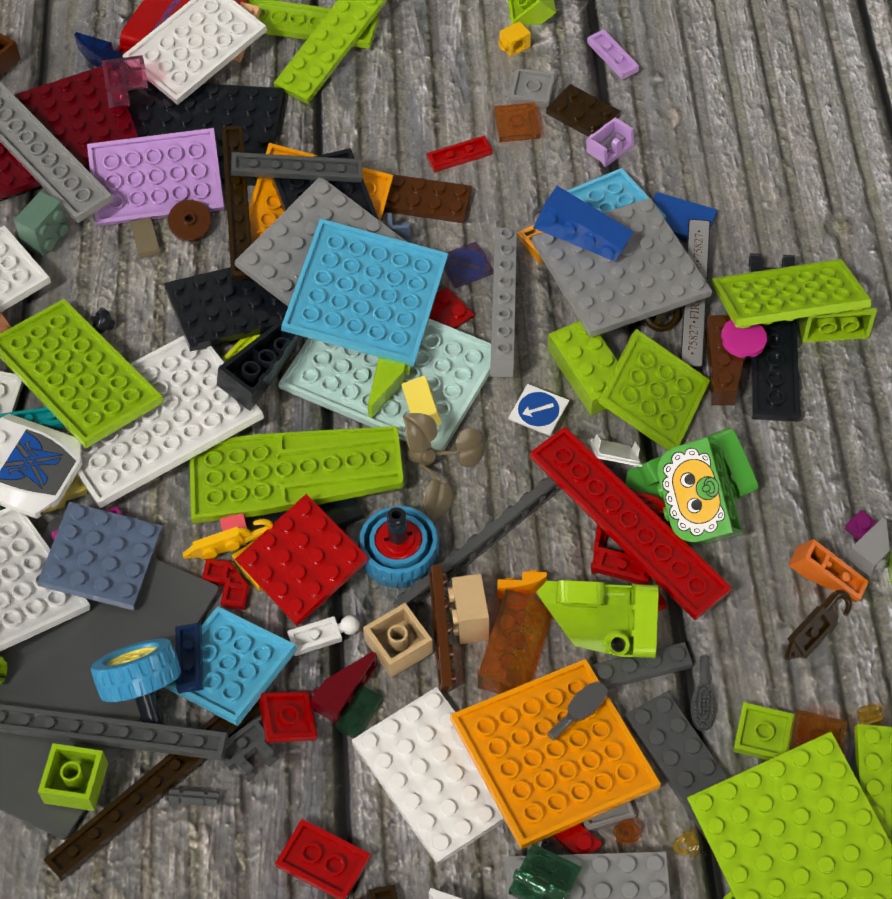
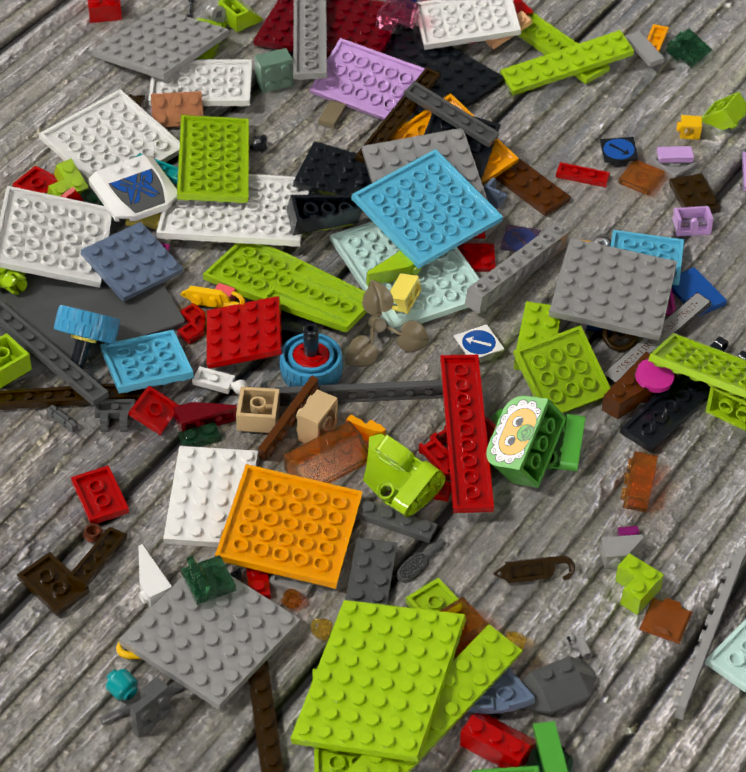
camera: 35 degrees right, 10 degrees down
reddish brown plate [168,199,211,242] -> none
dark blue tile [175,622,203,694] -> none
blue wedge [533,186,634,262] -> none
dark grey piece [547,682,608,741] -> none
white piece [587,434,642,467] -> none
orange slope [788,539,869,602] -> none
none -> piece [600,137,639,167]
none -> clear orange brick [620,451,658,513]
none -> lavender tile [656,146,694,163]

